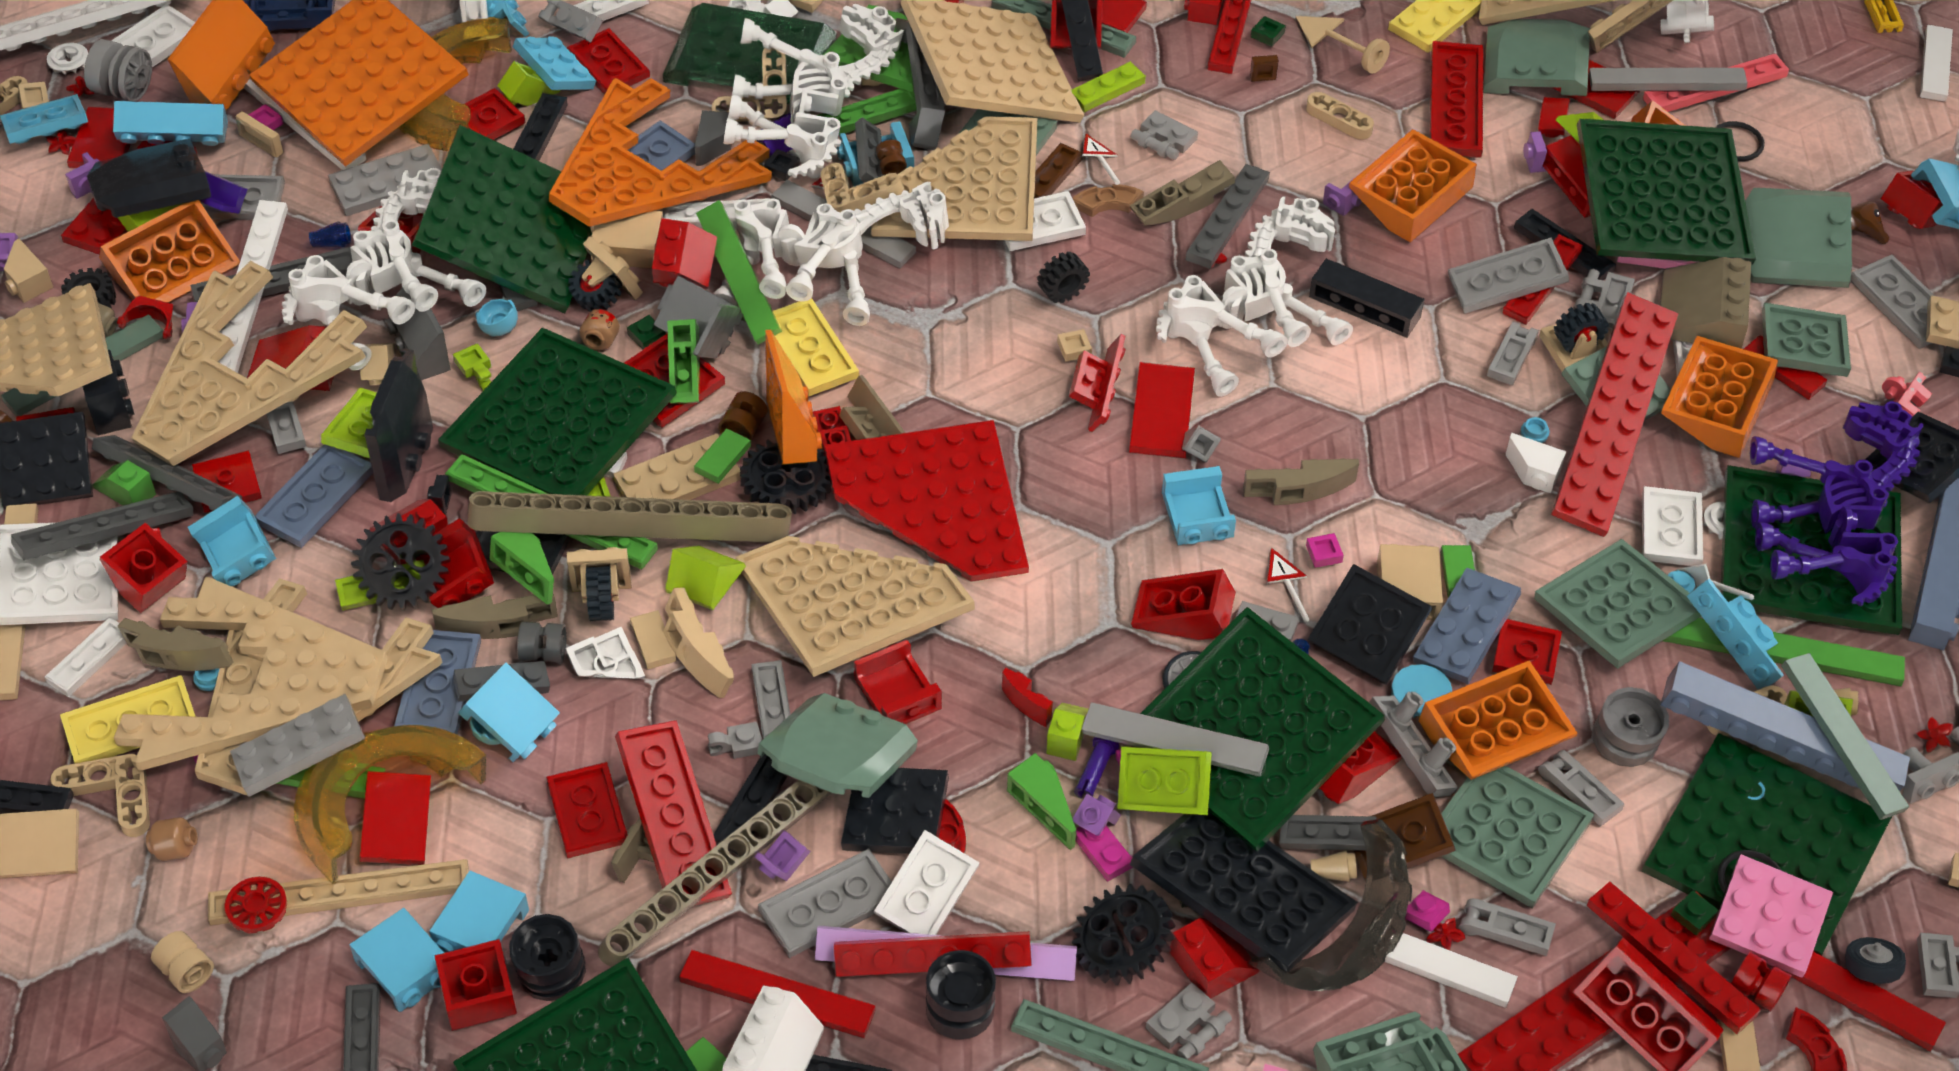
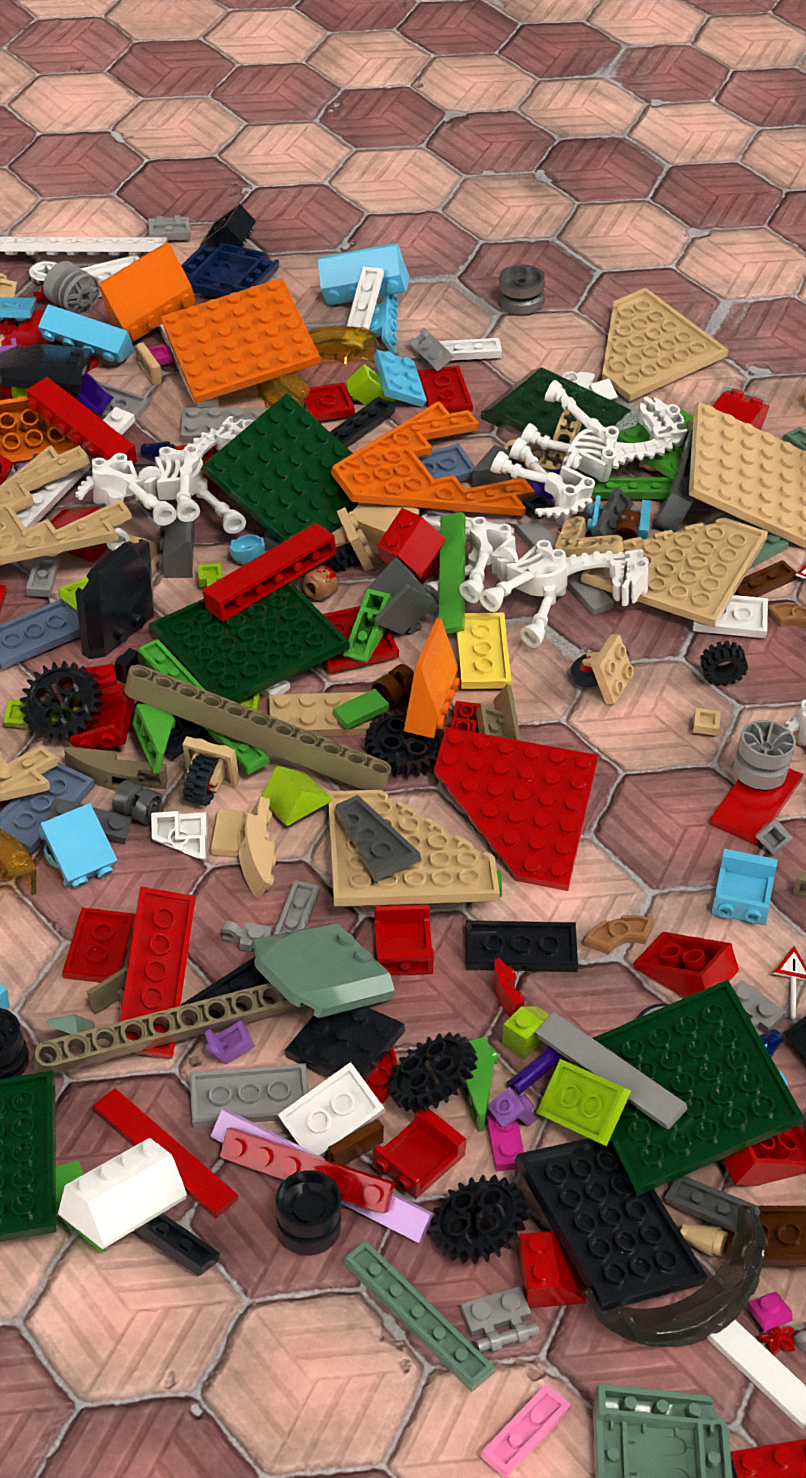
camera: 25 degrees right, 5 degrees down
dark green plate [627,315,666,349] -> none
red bracket [1069,334,1126,432] -> none
none -> red brick [26,377,137,465]
none -> sand green slope [47,1014,95,1034]
none -> red brick [202,523,337,622]
none -> reddish brown tile [328,1119,384,1165]
none -> dark grey wing [336,795,420,882]
none -> red panel [372,1108,466,1199]
none -> black gear [387,1032,478,1113]
none -> black tile [465,920,578,972]
none -> tan plate [571,634,634,705]
none -> medium nougat tile [583,915,655,955]
none -> light grey wheel [733,720,796,790]

